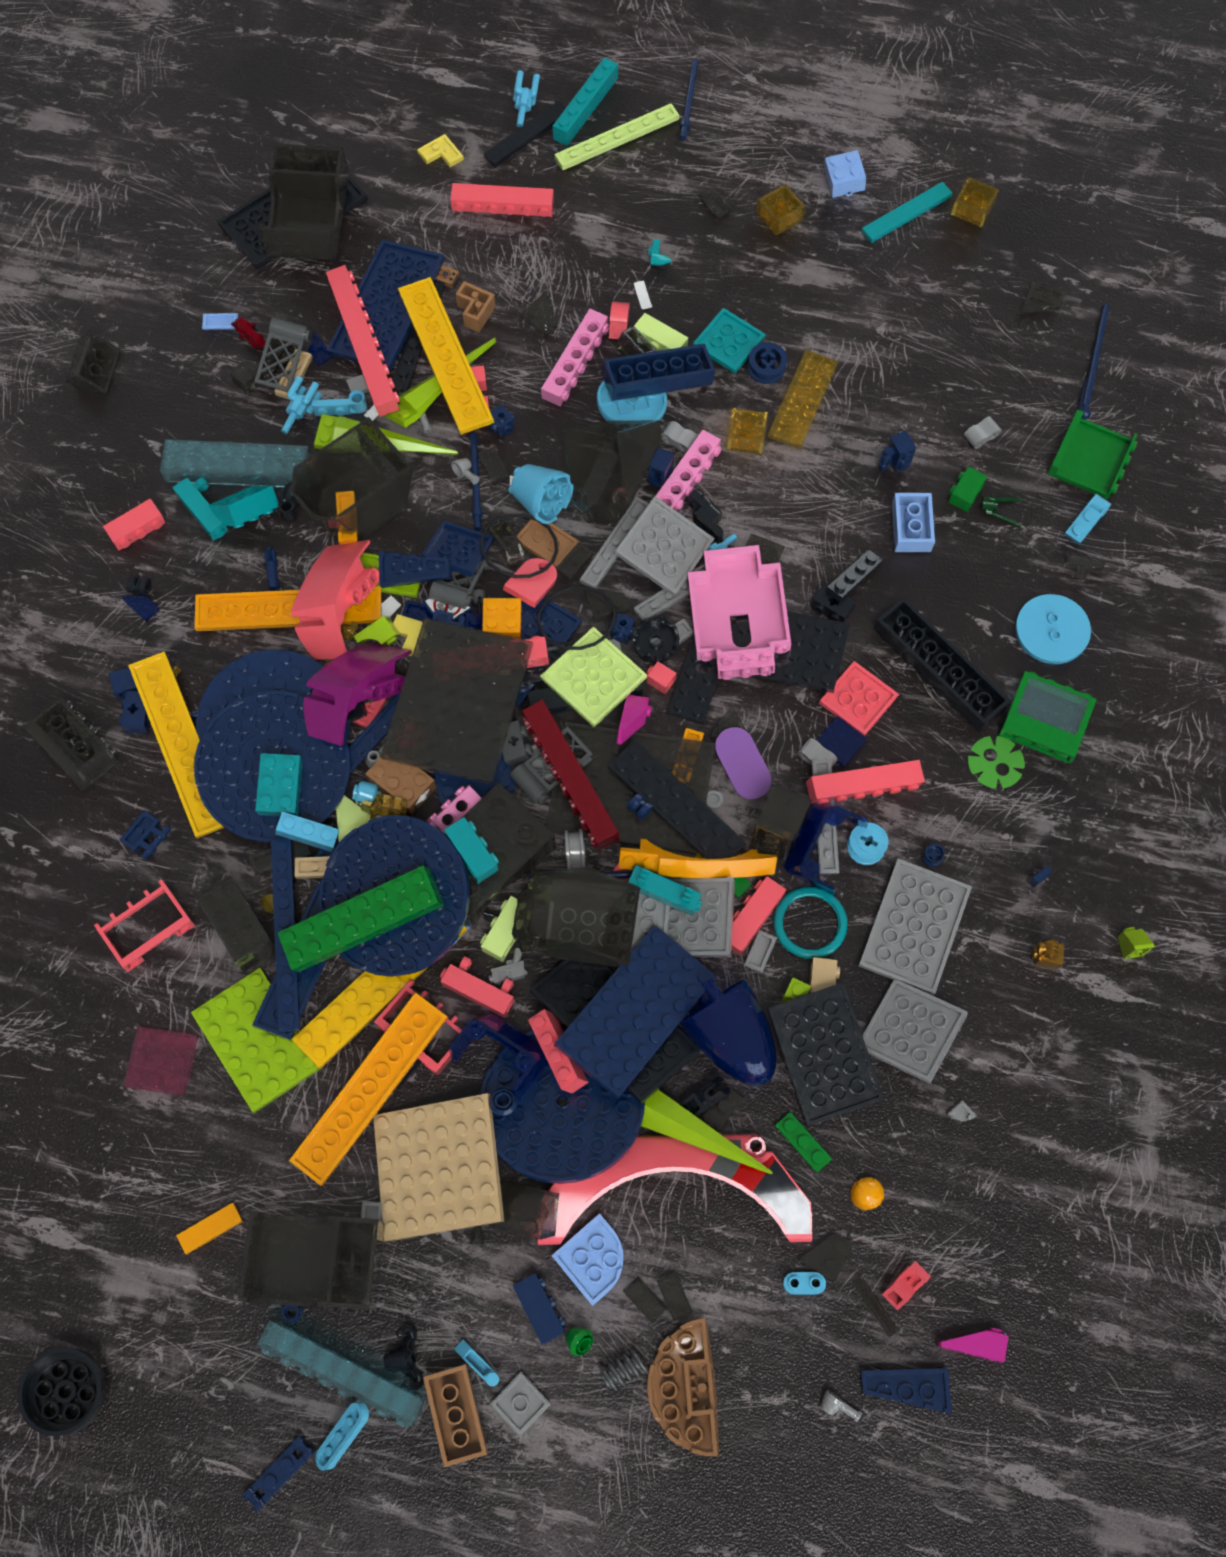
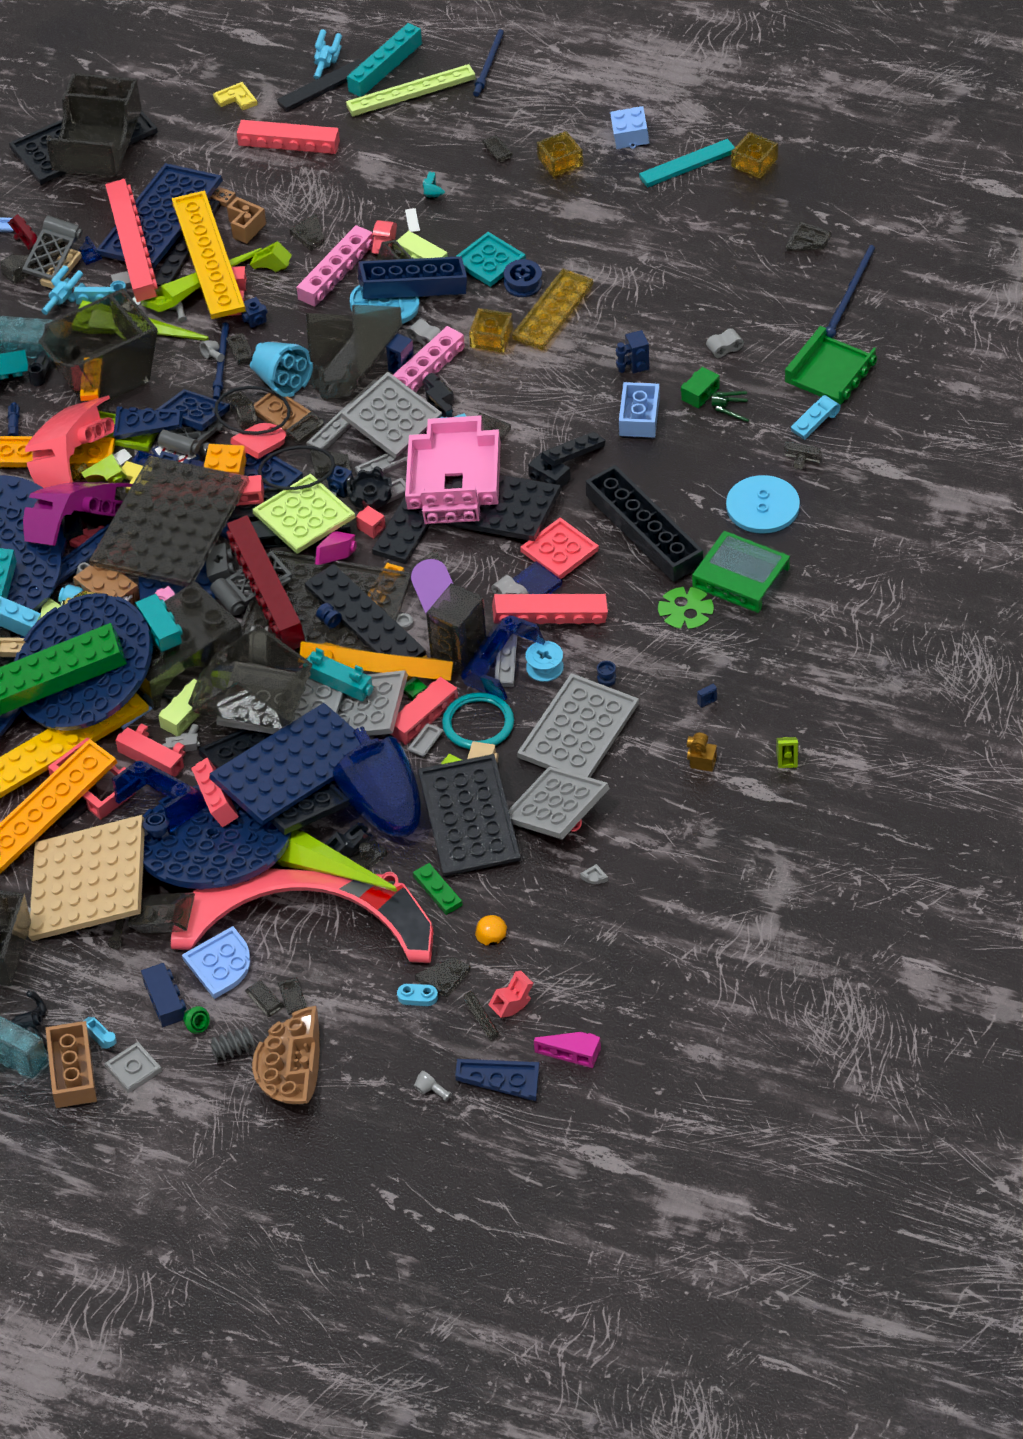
camera: 10 degrees right, 20 degrees down
none -> lime arch [250,241,292,272]

